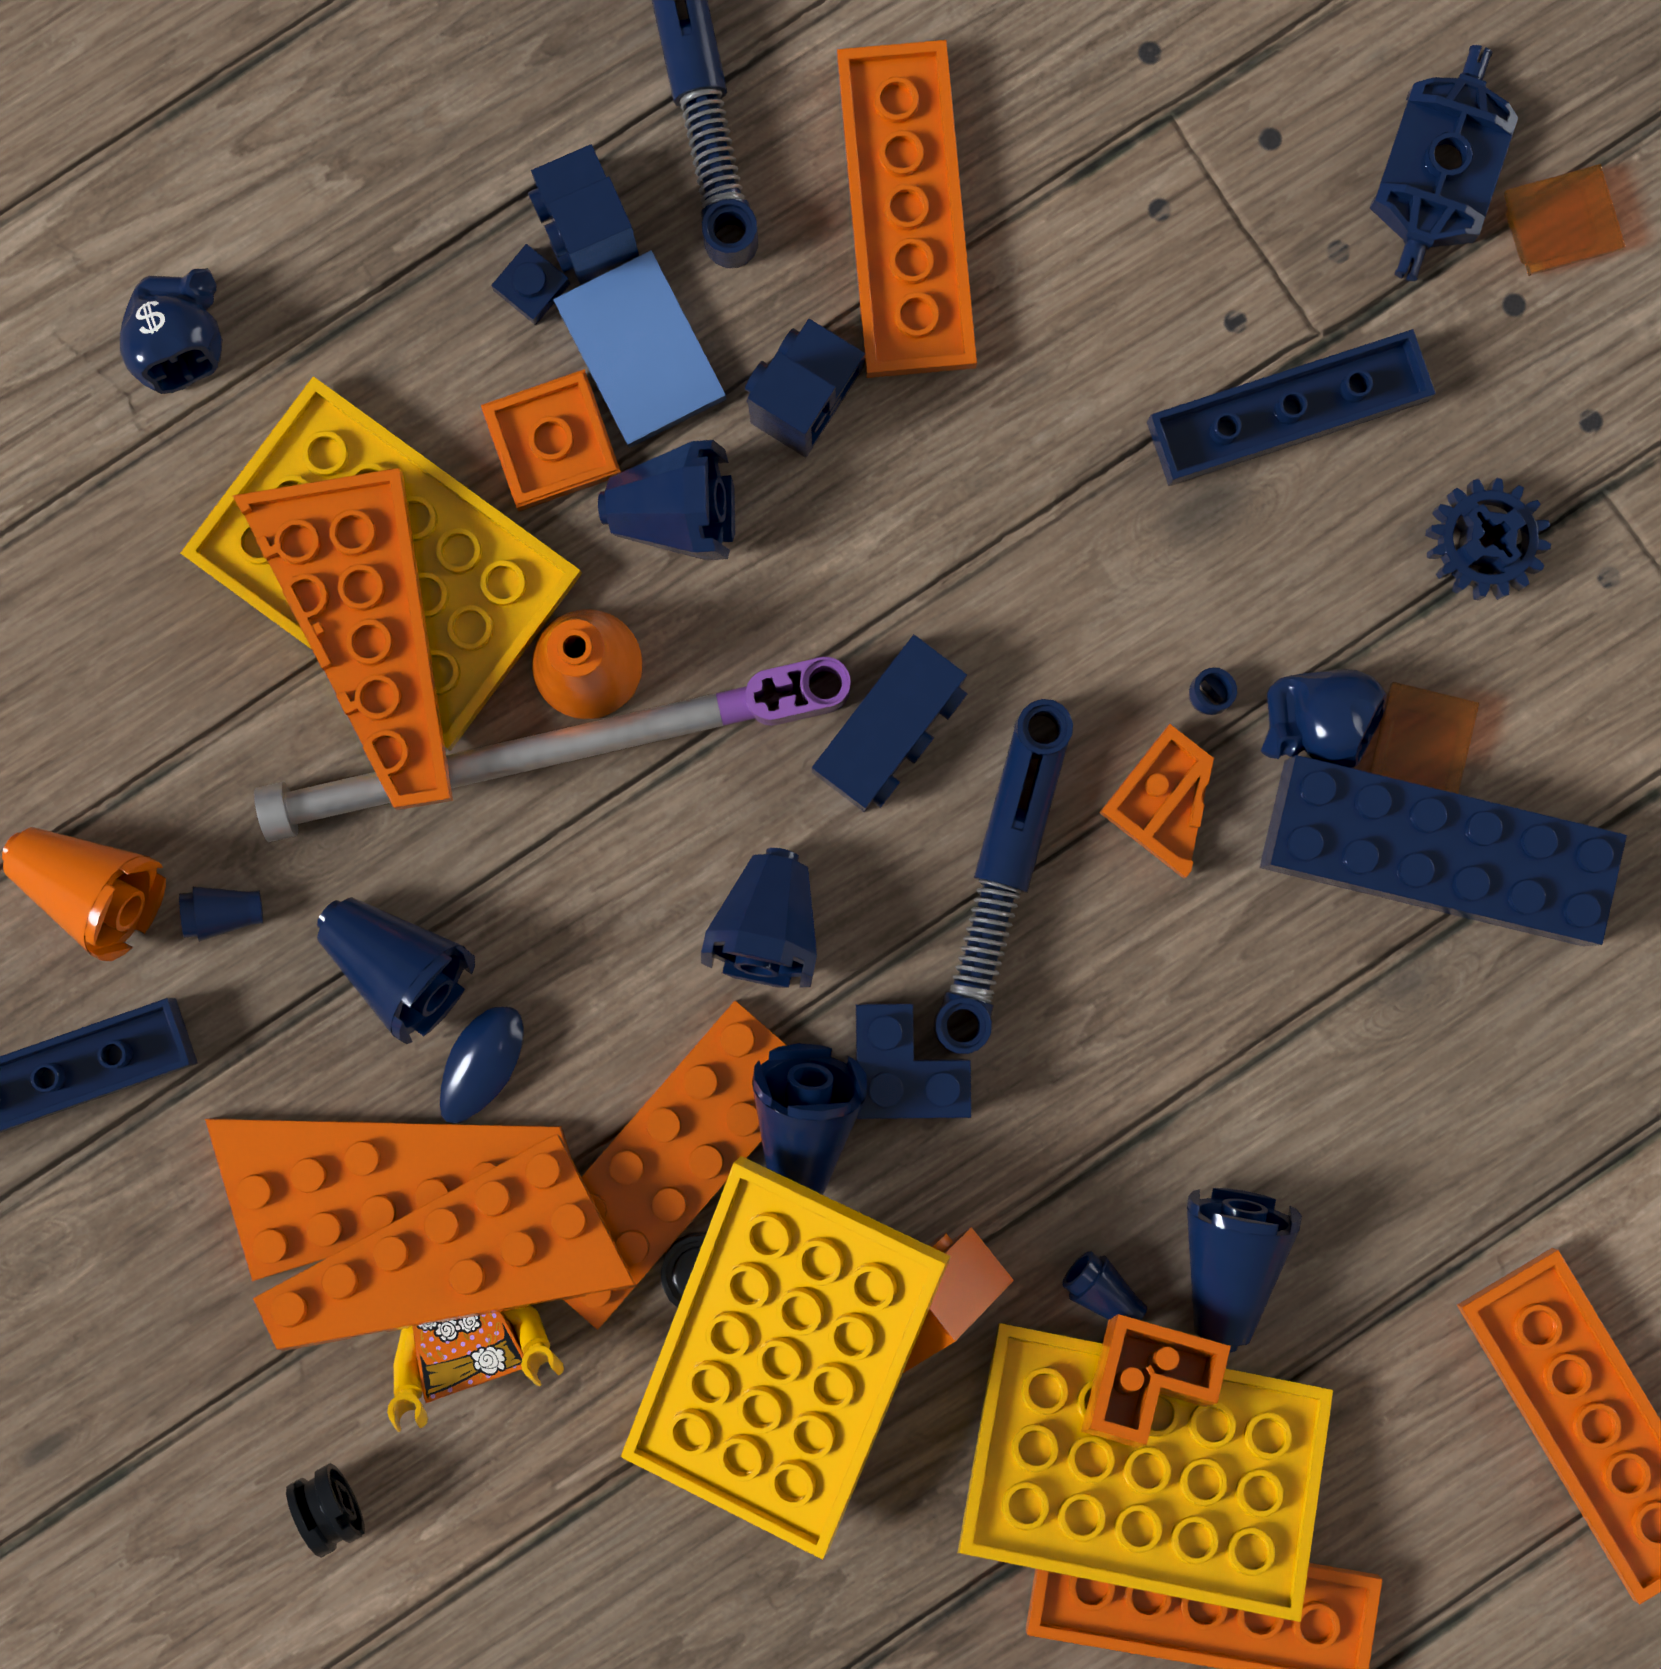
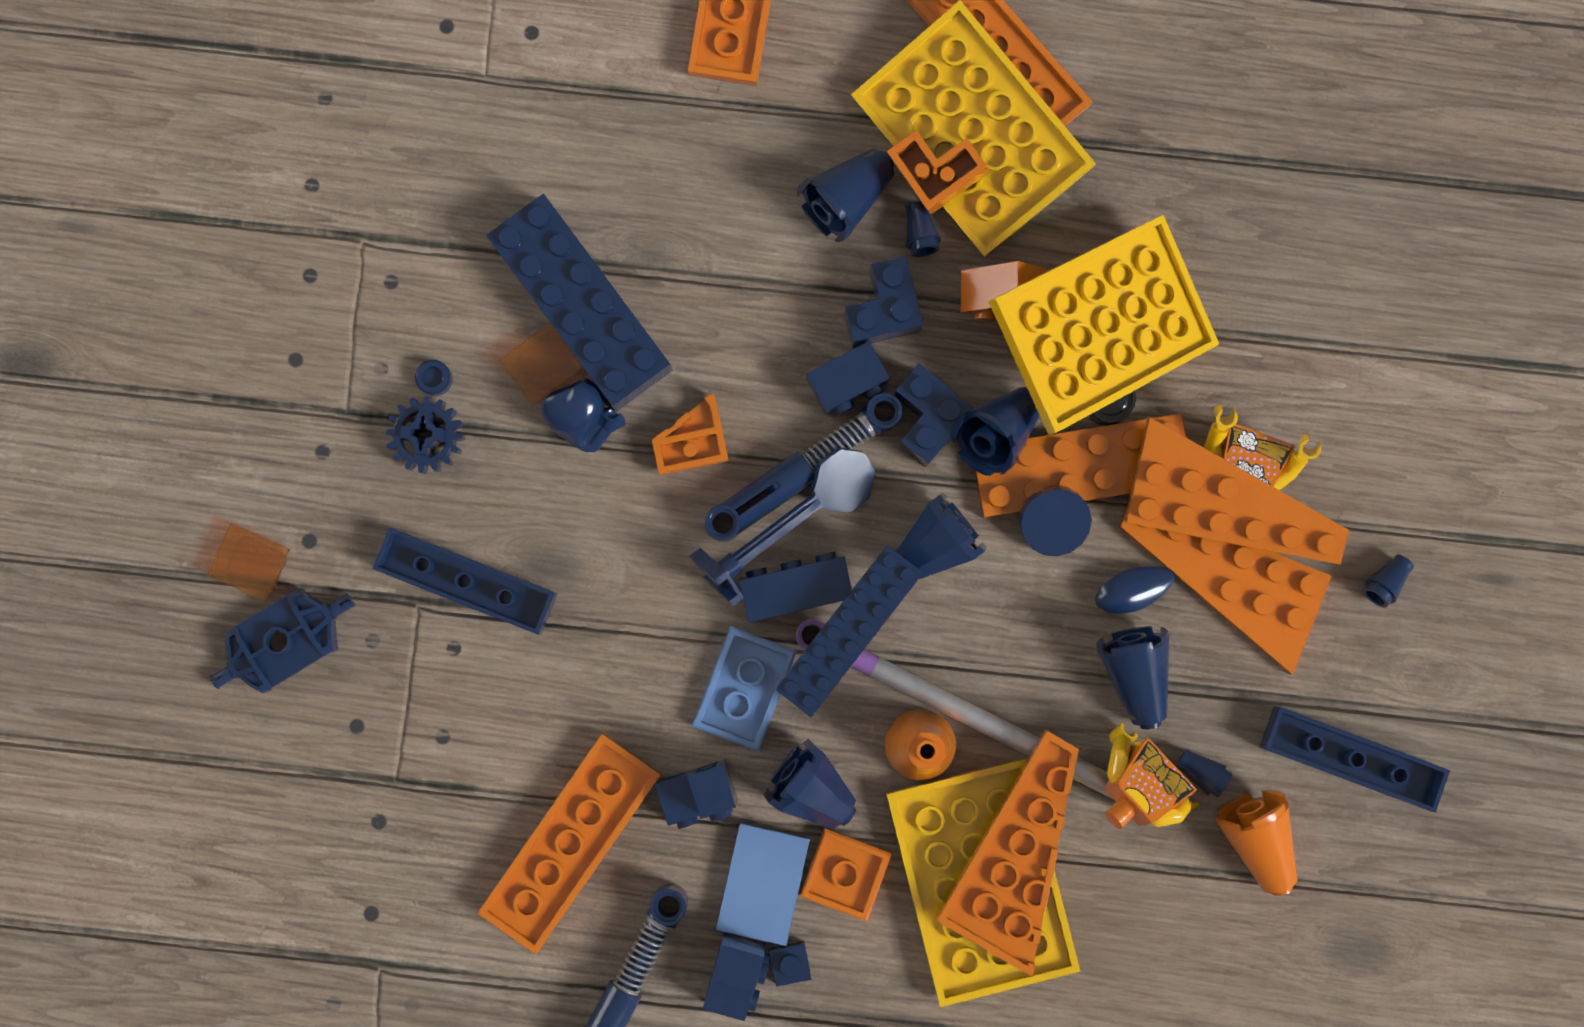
camera: 140 degrees left, 0 degrees up
black wheel [286,1463,365,1558] -> none
dark blue hinge [1189,667,1237,715] -> none
none -> dark blue tile [415,360,453,396]
none -> dark blue piece [689,448,876,606]
none -> medium blue tile [692,626,797,752]
none -> dark blue piece [775,545,923,717]
none -> dark blue brick [806,341,890,417]
none -> dark blue brick [844,256,923,348]
none -> dark blue tile [1019,485,1092,556]
none -> torso [1105,722,1200,829]
none -> dark blue cone [1363,554,1414,608]

